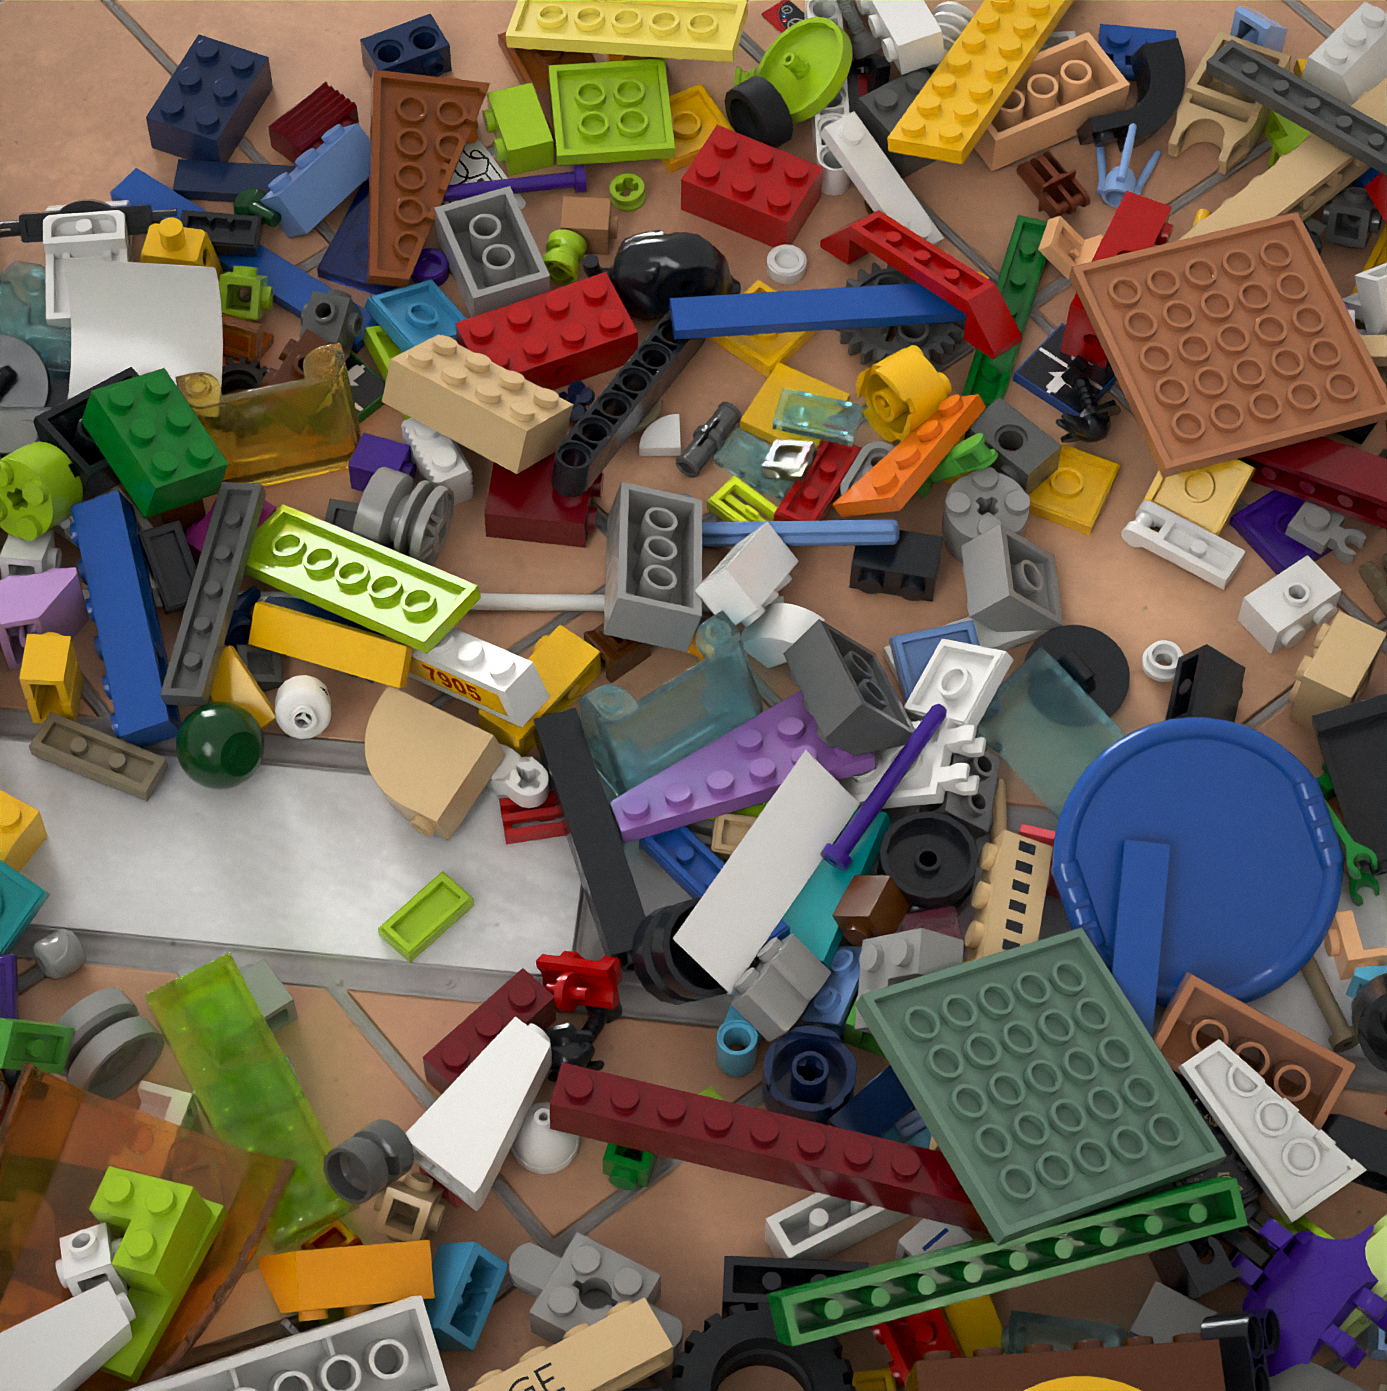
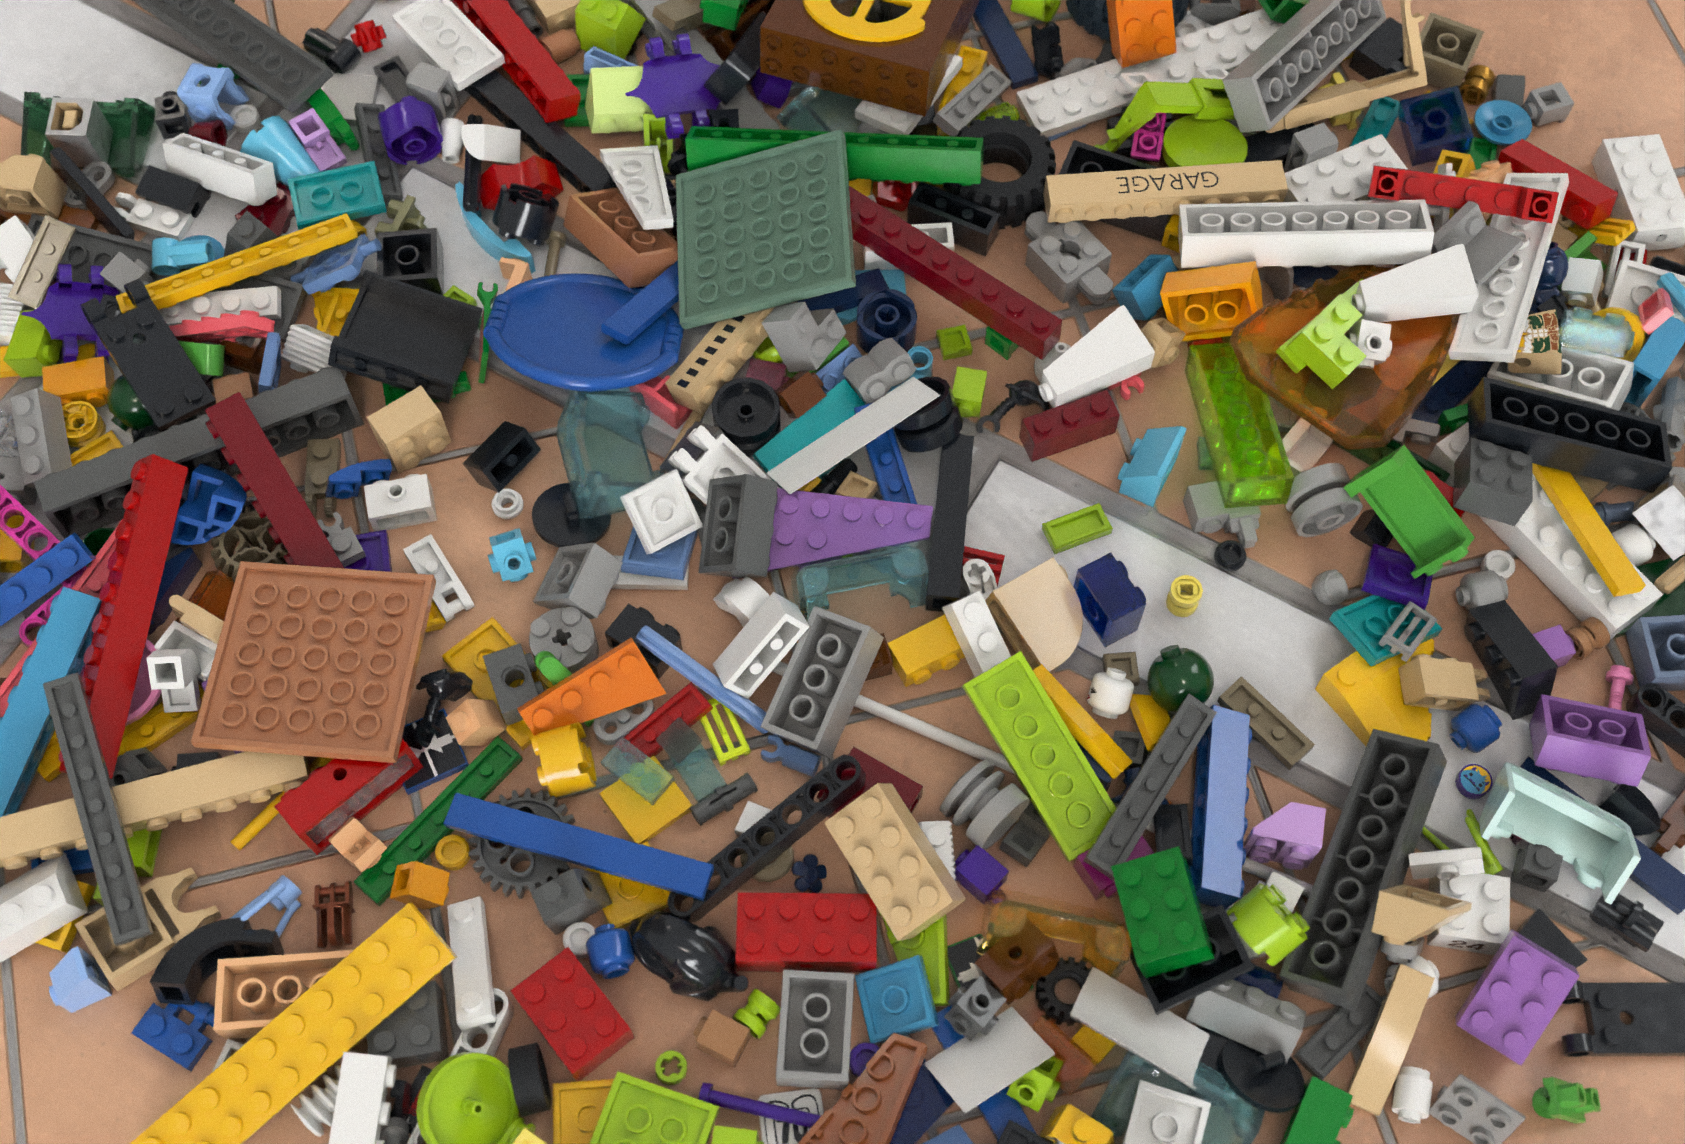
camera: 155 degrees left, 5 degrees up
yellow piece [19,632,83,724] -> none
dark grey wheel [324,1119,414,1205] -> none
red hips [536,951,623,1012] -> none
red slope [820,210,1022,359] -> none
dark purple bar [820,704,947,871] -> none
none -> blue slope [325,459,392,499]
none -> light orange brick [390,861,450,910]
none -> light nougat brick [446,699,507,746]
none -> medium azure brick [488,528,537,582]
none -> dark grey torso [531,868,612,935]
none -> blue head [586,924,635,979]
none -> white sticker [924,1007,1056,1114]
none -> lime brick [952,366,987,418]
none -> clear blue brick [1073,552,1146,647]
none -> dark tan tile [1102,652,1140,686]
none -> medium azure slope [1117,426,1187,507]
none -> light yellow wheel [1166,575,1203,617]
none -> black plate [1214,540,1246,571]

